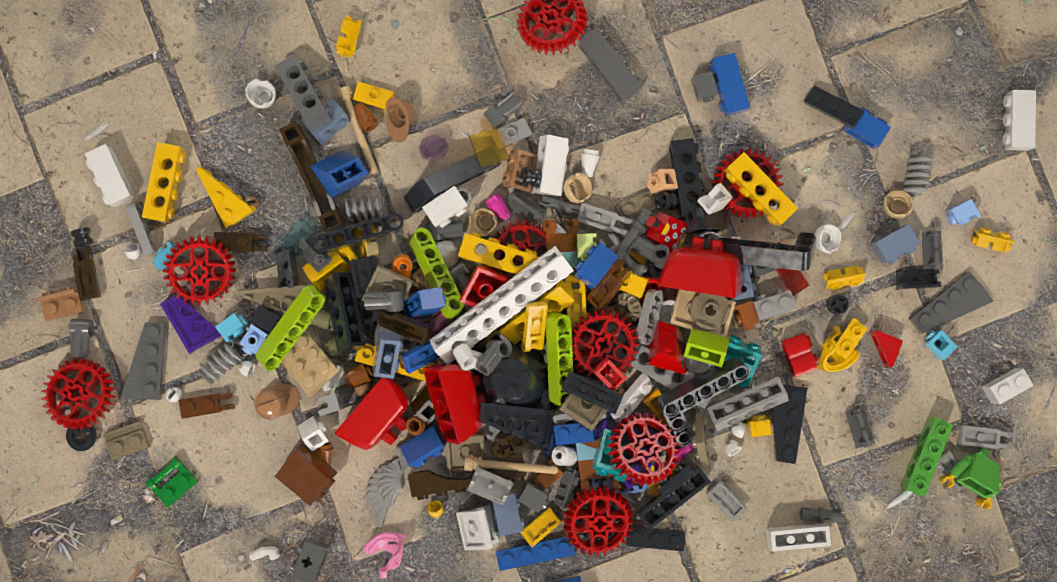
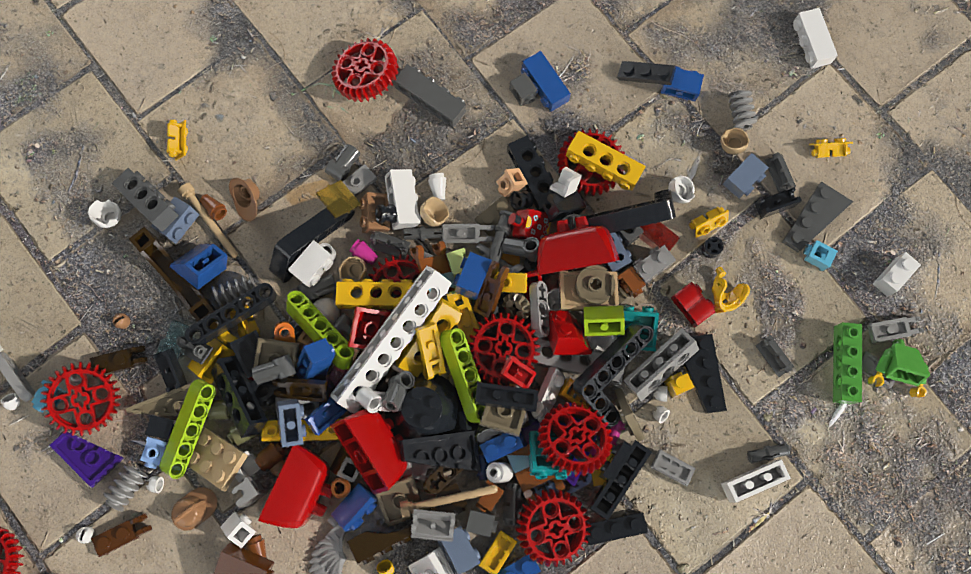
camera: 20 degrees left, 10 degrees down
dark grey wing [121,322,166,400] -> none
yellow brick [142,142,186,223] -> none
yellow wing [196,167,257,228] -> none
medium azure brick [216,313,248,342] -> none
yellow plate [353,81,395,110] -> none
head [418,134,448,162] -> none
yellow hinge [834,318,868,360] -> none
red slope [869,330,903,368] -> none
light blue brick [945,199,981,226] -> none

